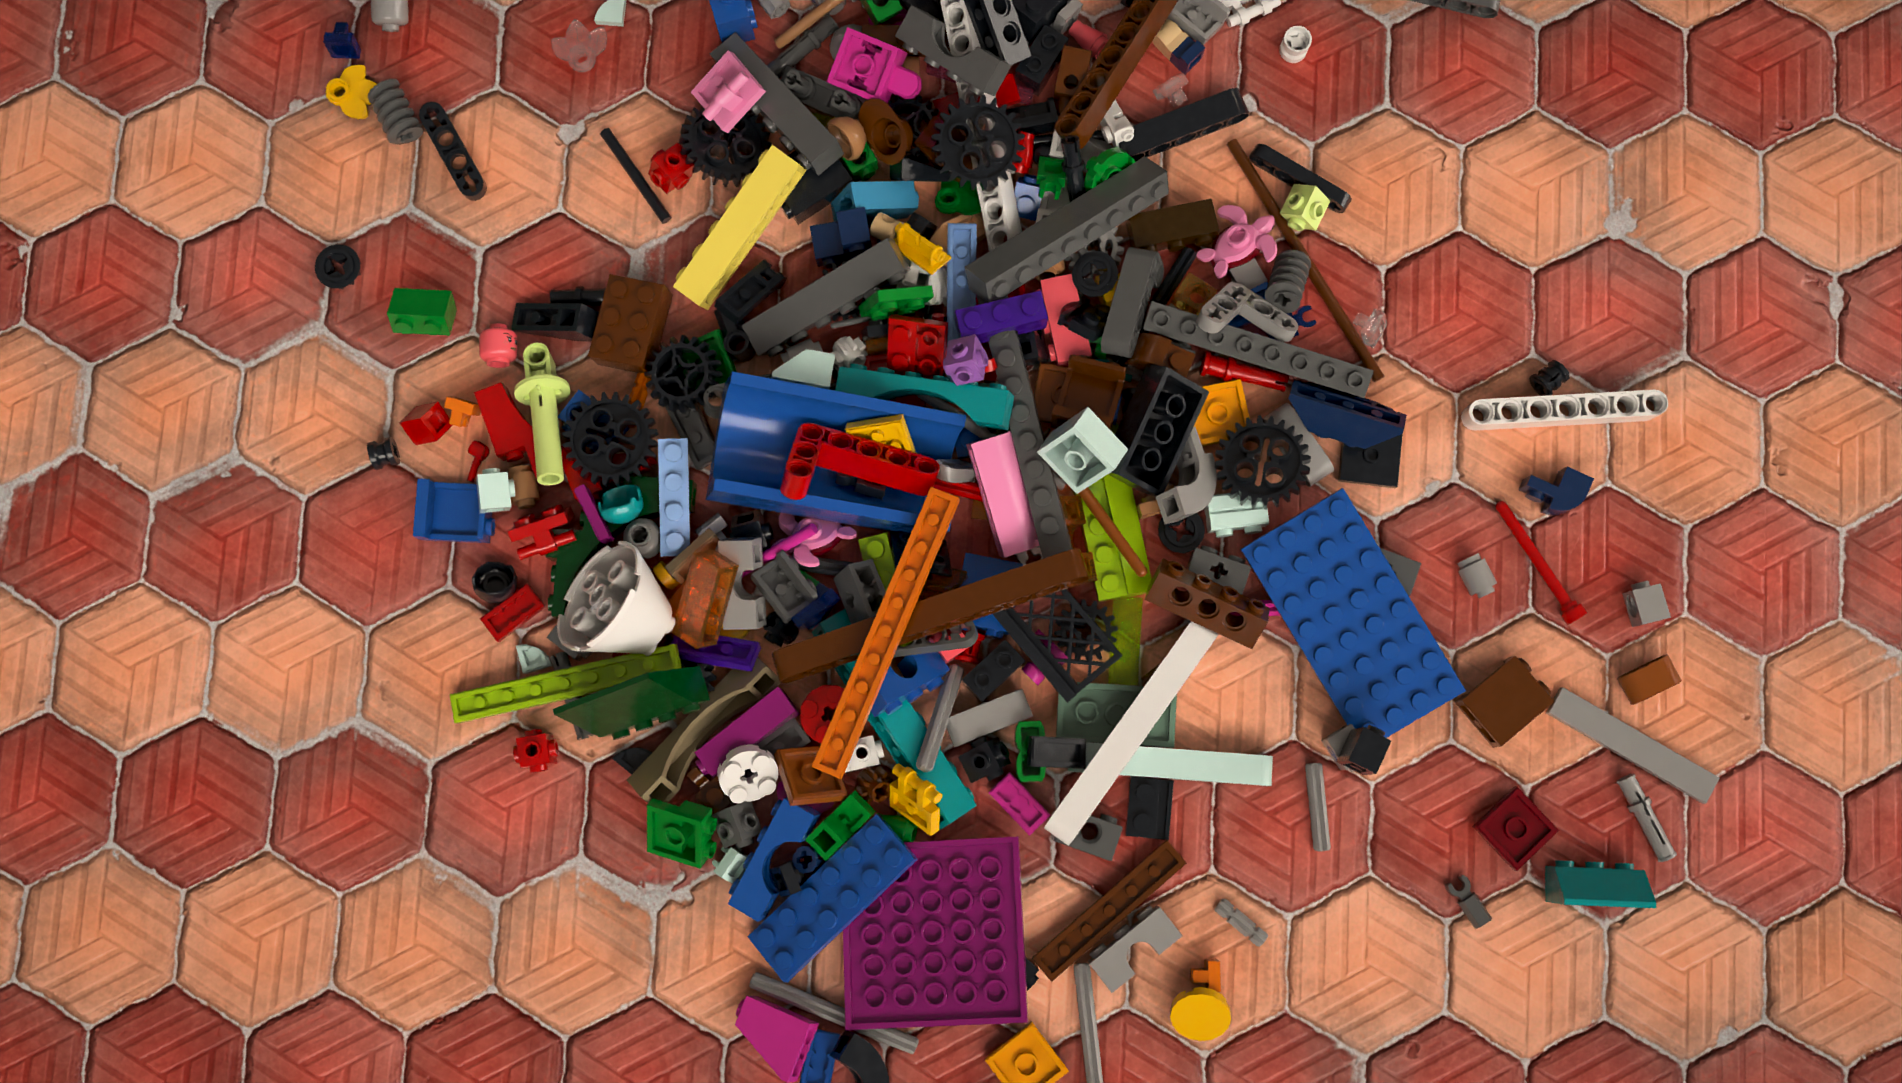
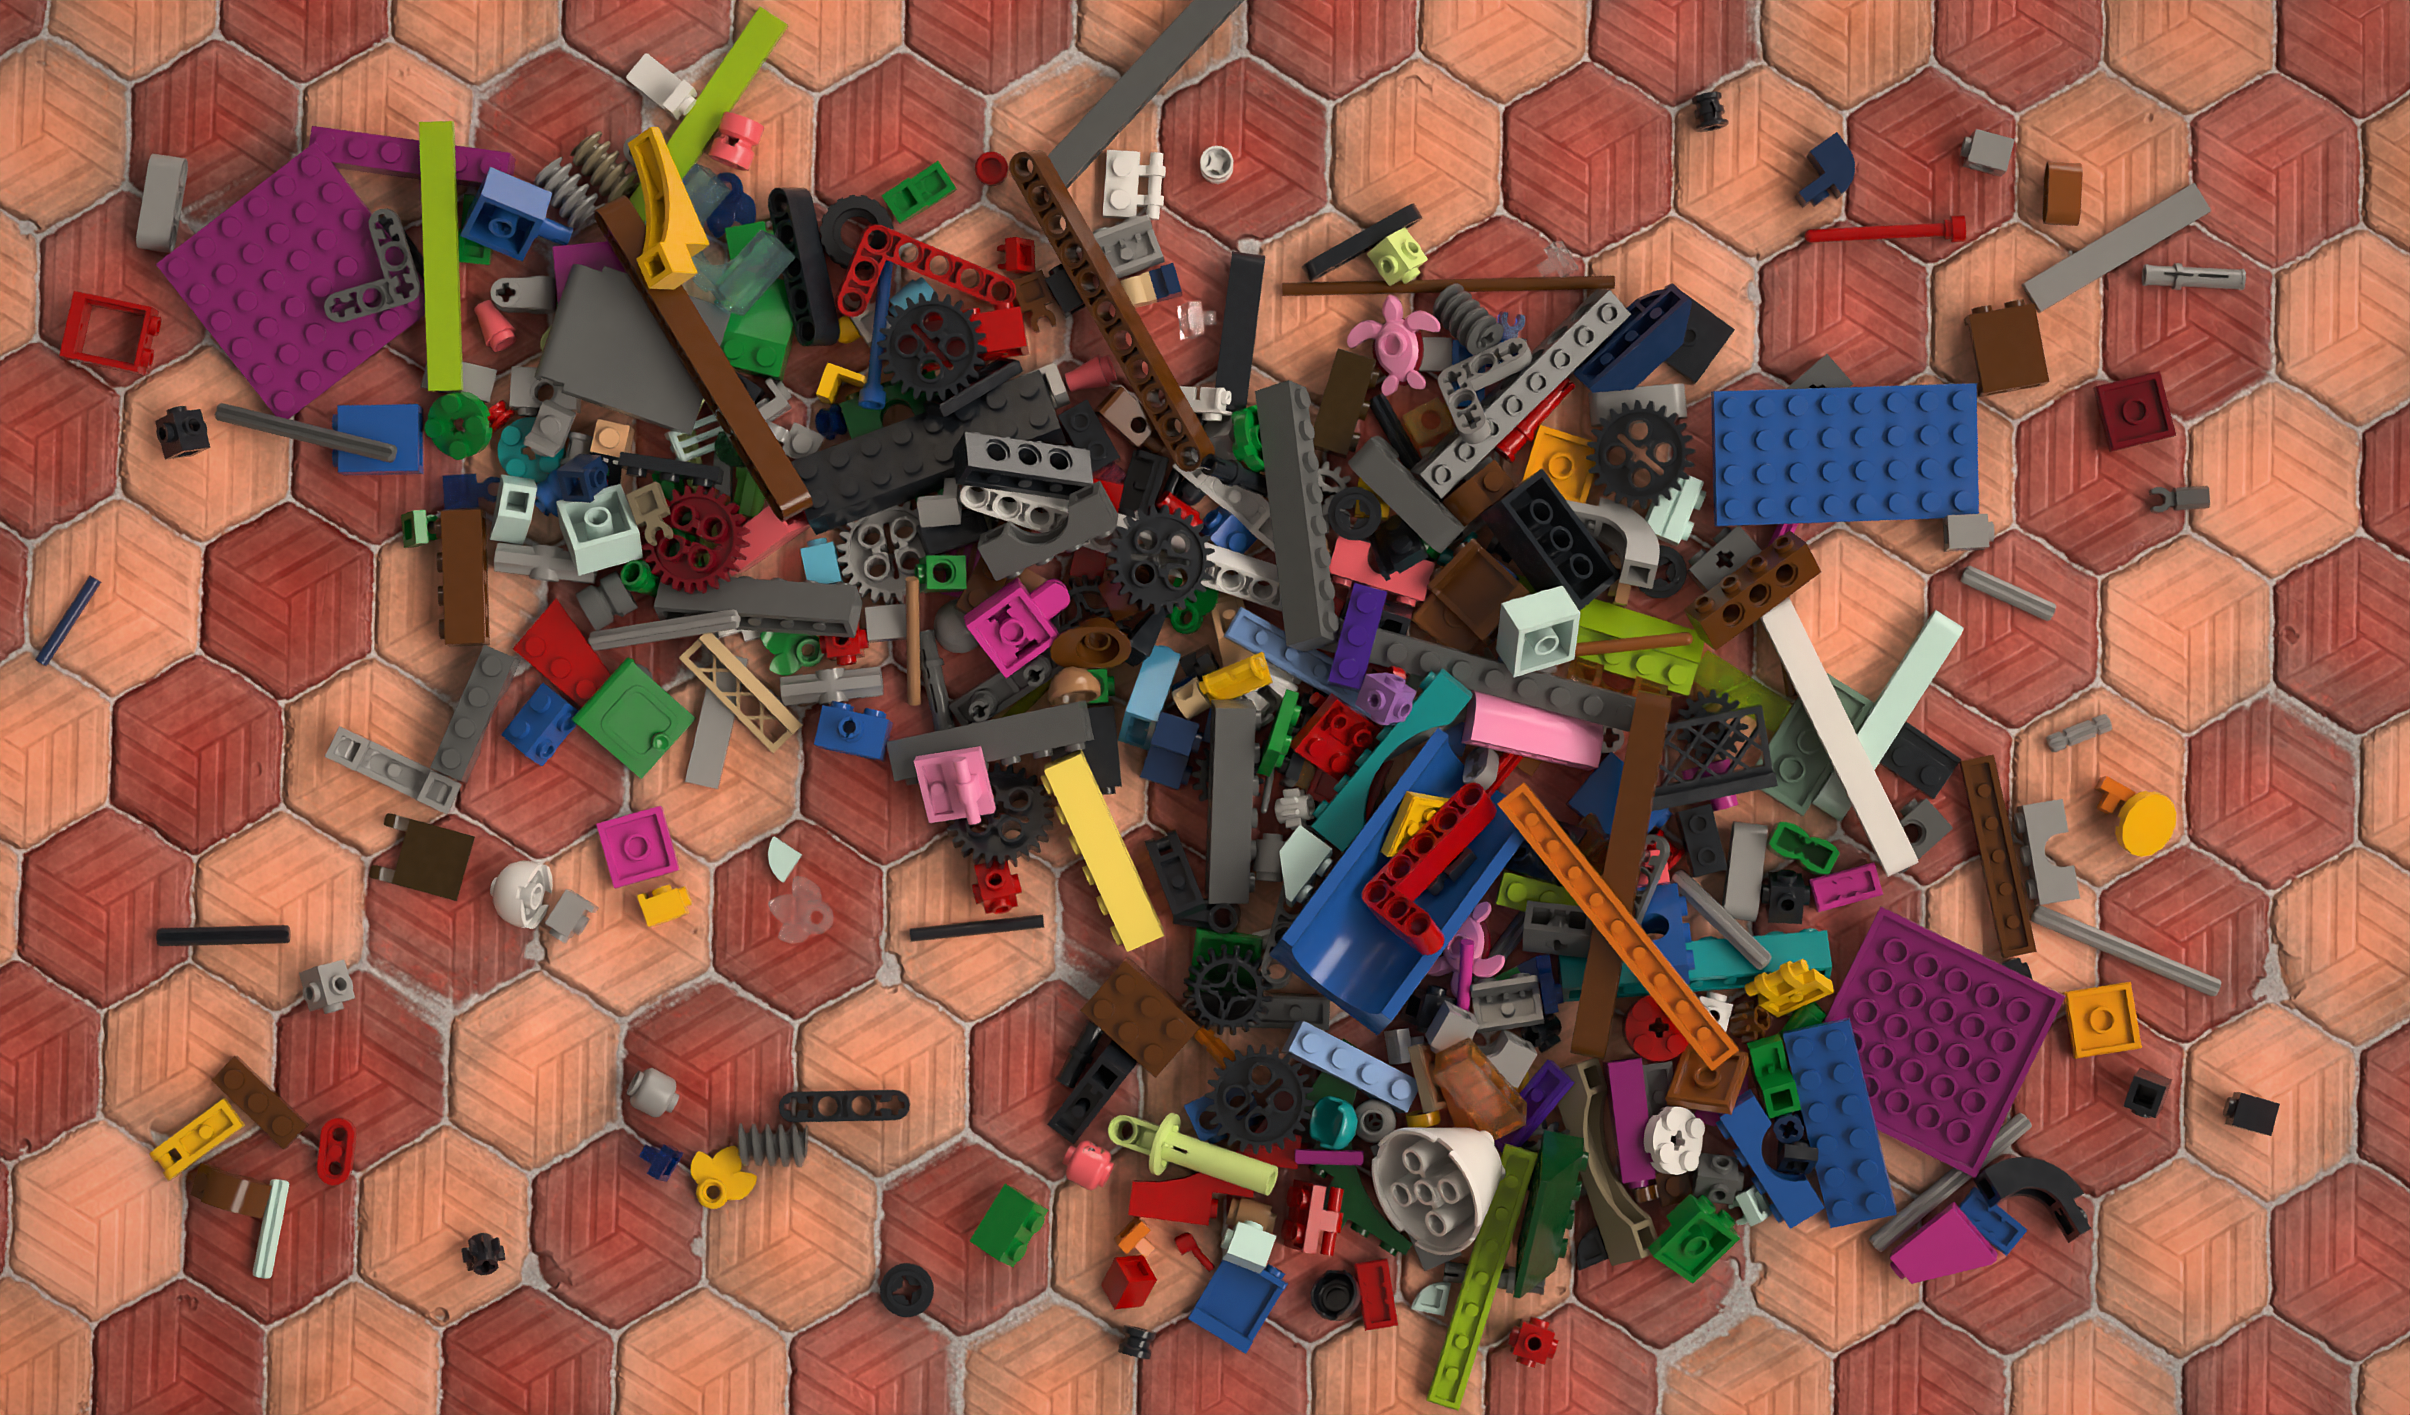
camera: 60 degrees left, 5 degrees up
black tile [1027,736,1086,769] -> none
green plate [1036,156,1066,200] -> none
black brick [1336,725,1391,775] -> none
light grey brick [1457,553,1497,598] -> none
white beam [1461,390,1668,431] -> none
teal slope [1545,860,1656,908] -> none

